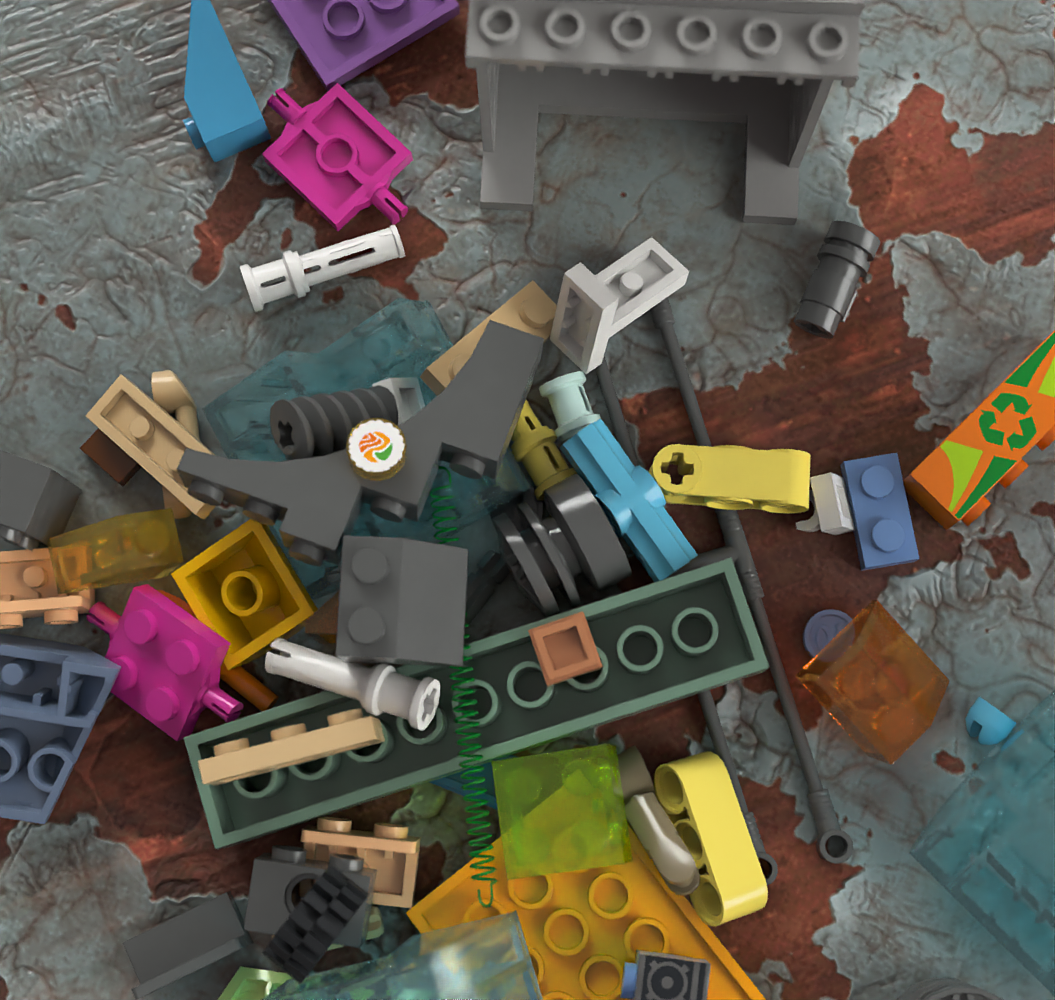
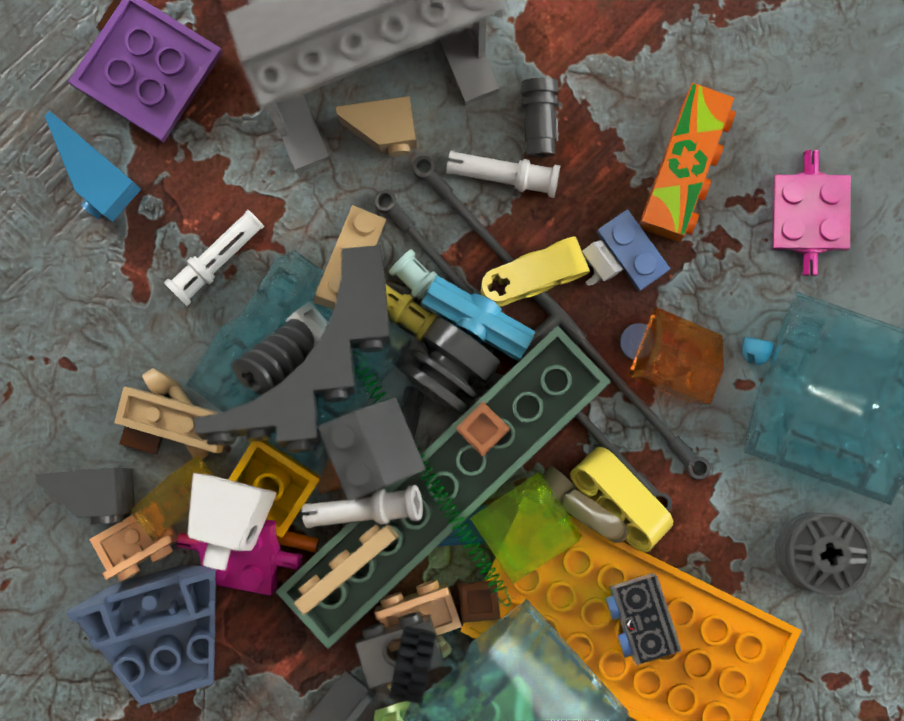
camera: 20 degrees left, 5 degrees up
dark pink plate [262,83,413,231] -> none
tile [346,418,407,481] -> none
white bracket [550,237,689,374] -> none
none -> white torso [188,473,276,570]
none -> tan slope [336,96,417,157]
none -> white pin [446,150,560,198]
none -> reddish brown tile [459,580,500,623]

